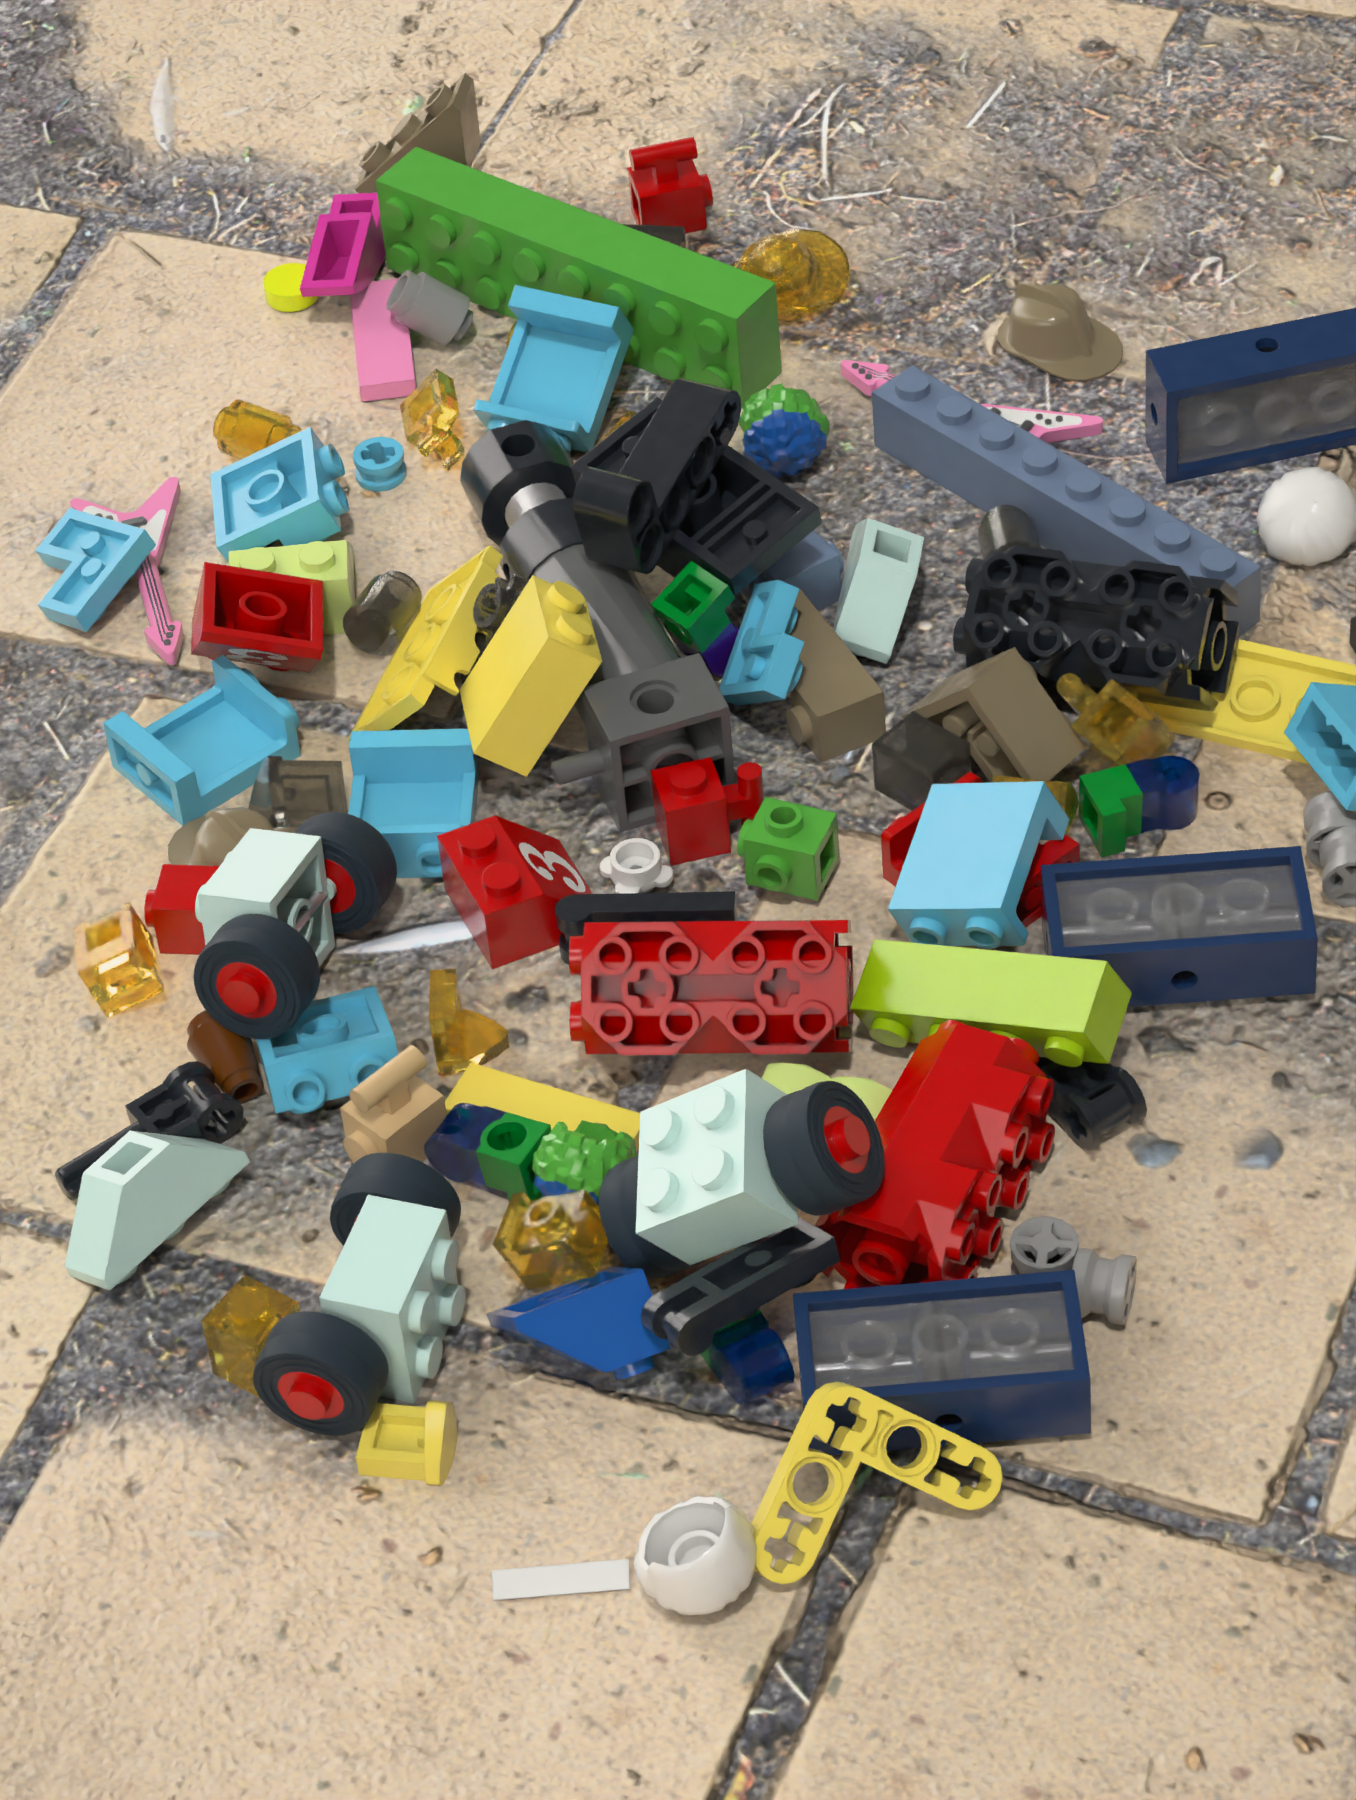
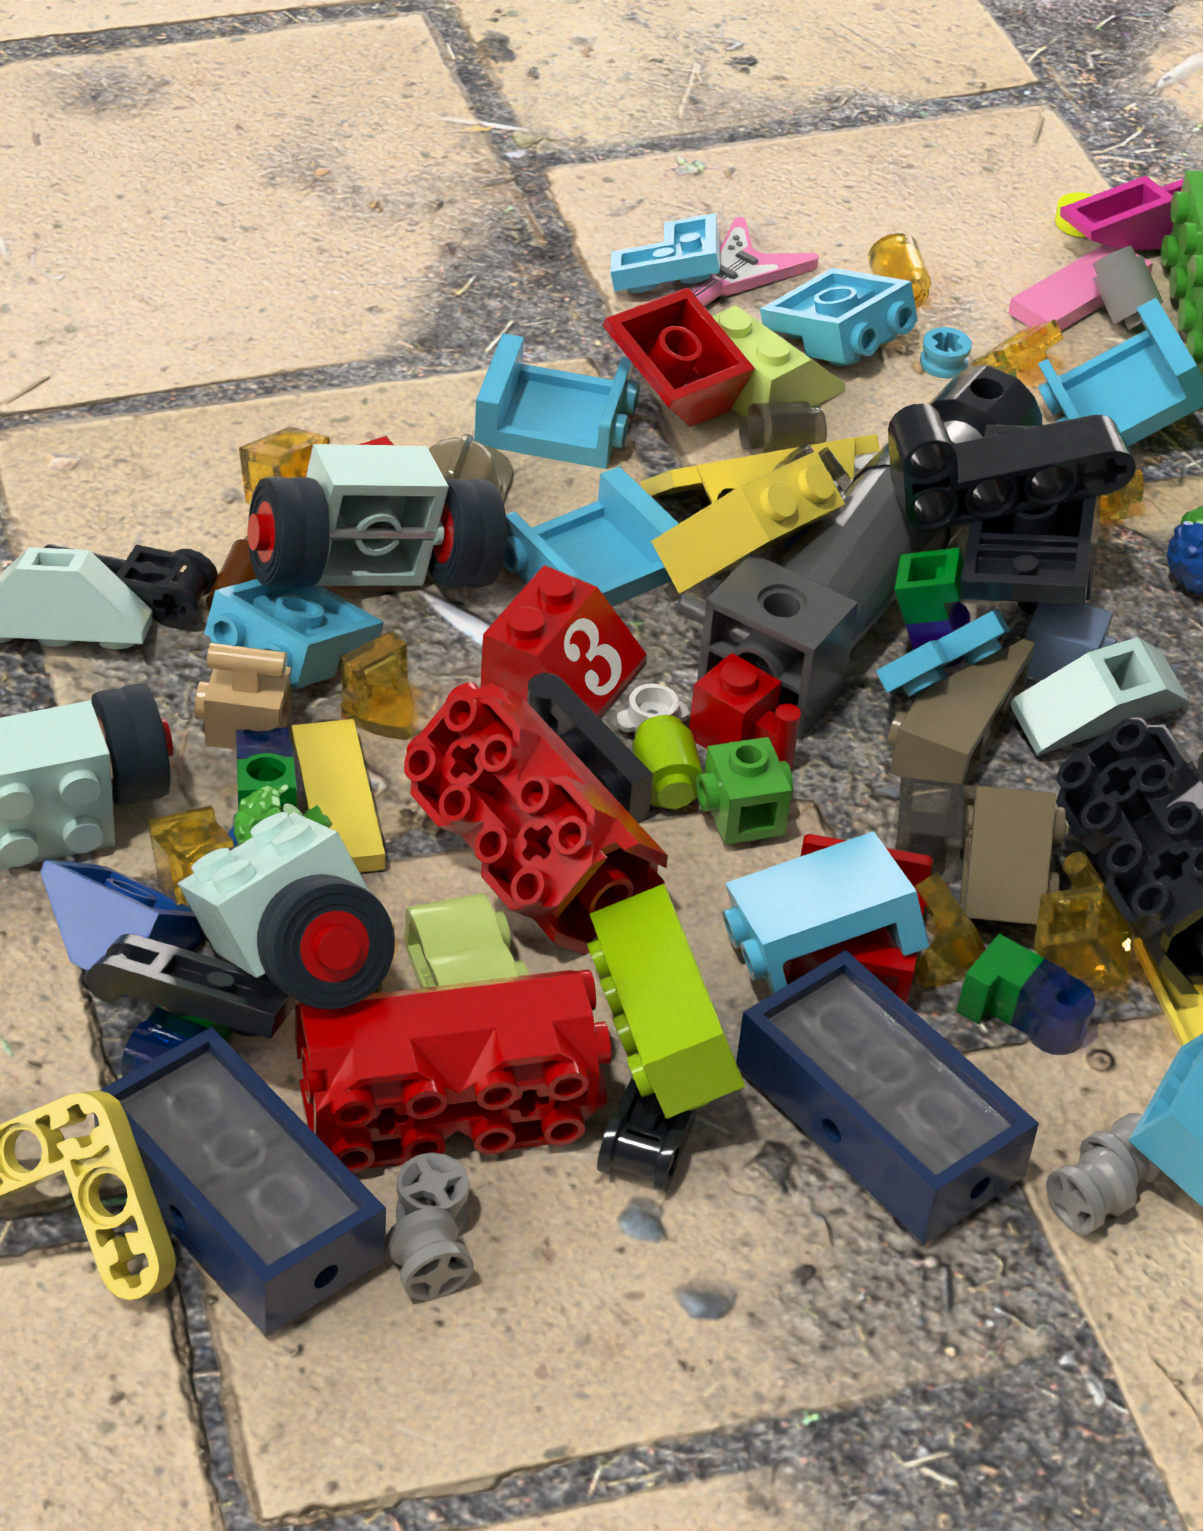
camera: 45 degrees right, 0 degrees up
clear smoke tile [248,756,348,830] -> none
none -> lime brick [632,715,703,809]

